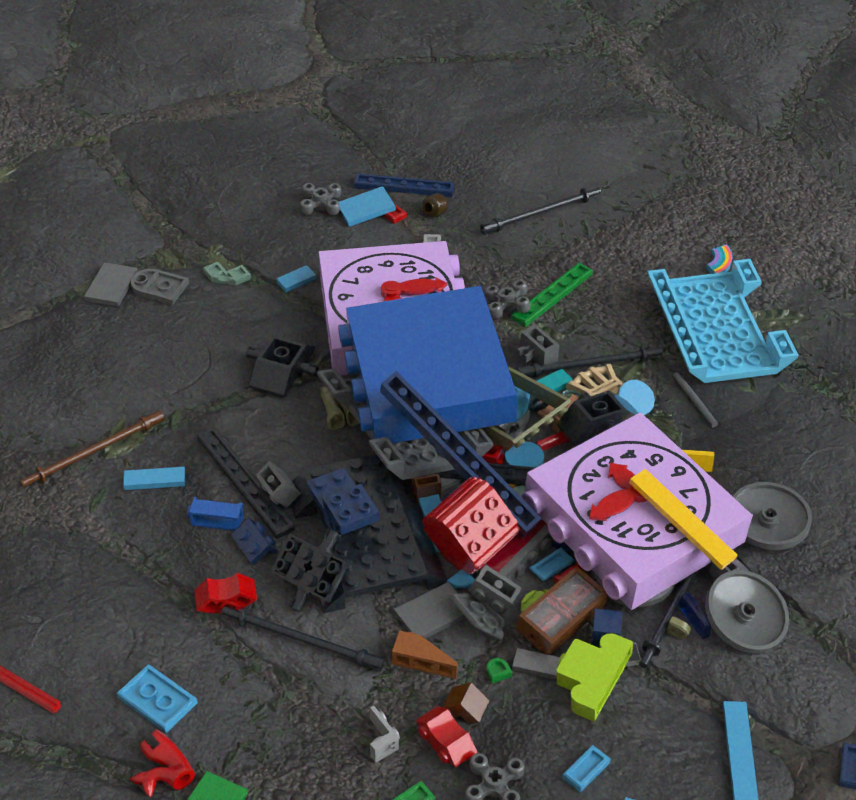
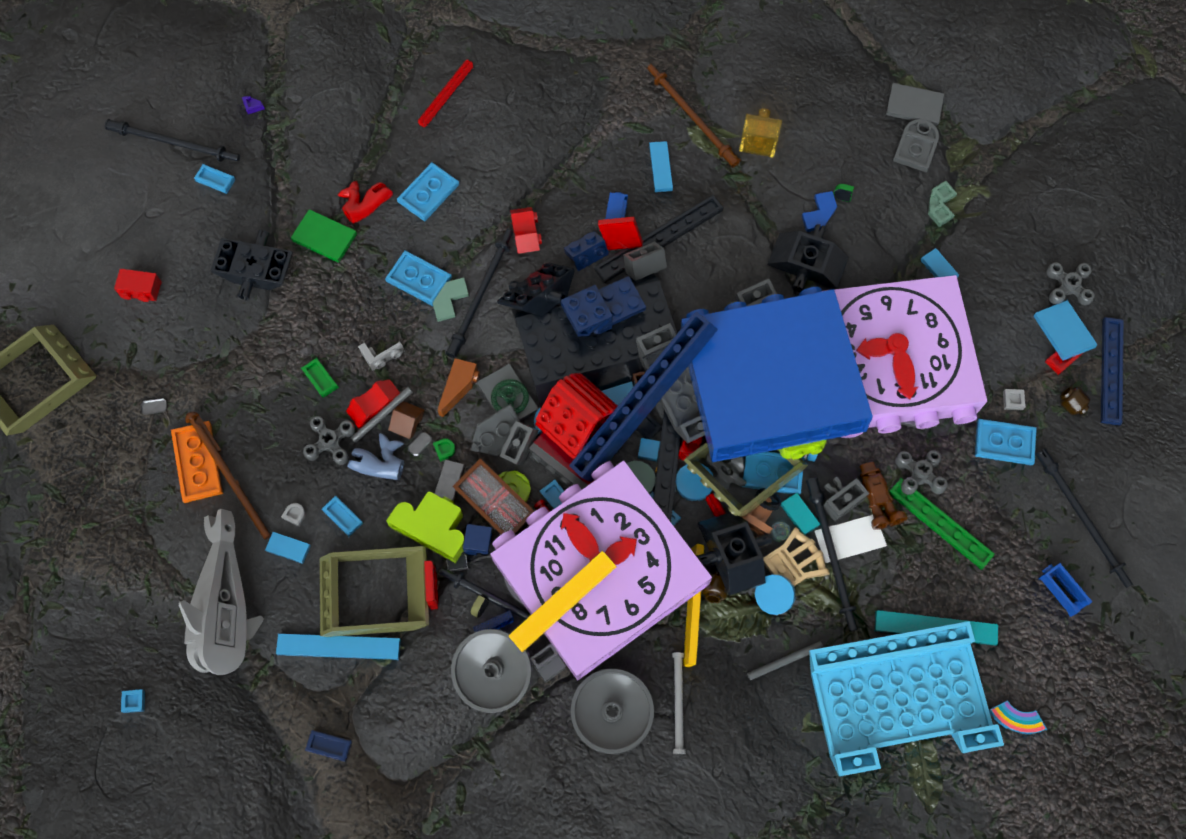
camera: 90 degrees right, 25 degrees up
none -> olive window [320,546,429,637]
none -> sand blue piece [347,433,404,480]
none -> dark grey bar [351,387,413,443]
none -> dark azure tile [385,250,452,306]
none -> flat silver piece [408,432,432,456]
none -> red tile [424,561,438,609]
none -> sand green tile [433,278,469,322]
none -> clear green piece [491,379,529,414]
none -> red tile [598,217,643,250]
none -> light grey bar [672,652,686,754]
none -> clear yellow brick [739,108,782,157]
none -> blue tile [802,191,837,232]
none -> white sticker [814,515,887,563]
none -> tile [834,184,854,202]
none -> reddish brown piece [859,462,908,530]
none -> teal tile [875,610,998,646]
none -> dark azure tile [975,419,1036,465]
none -> blue window [1038,563,1092,617]

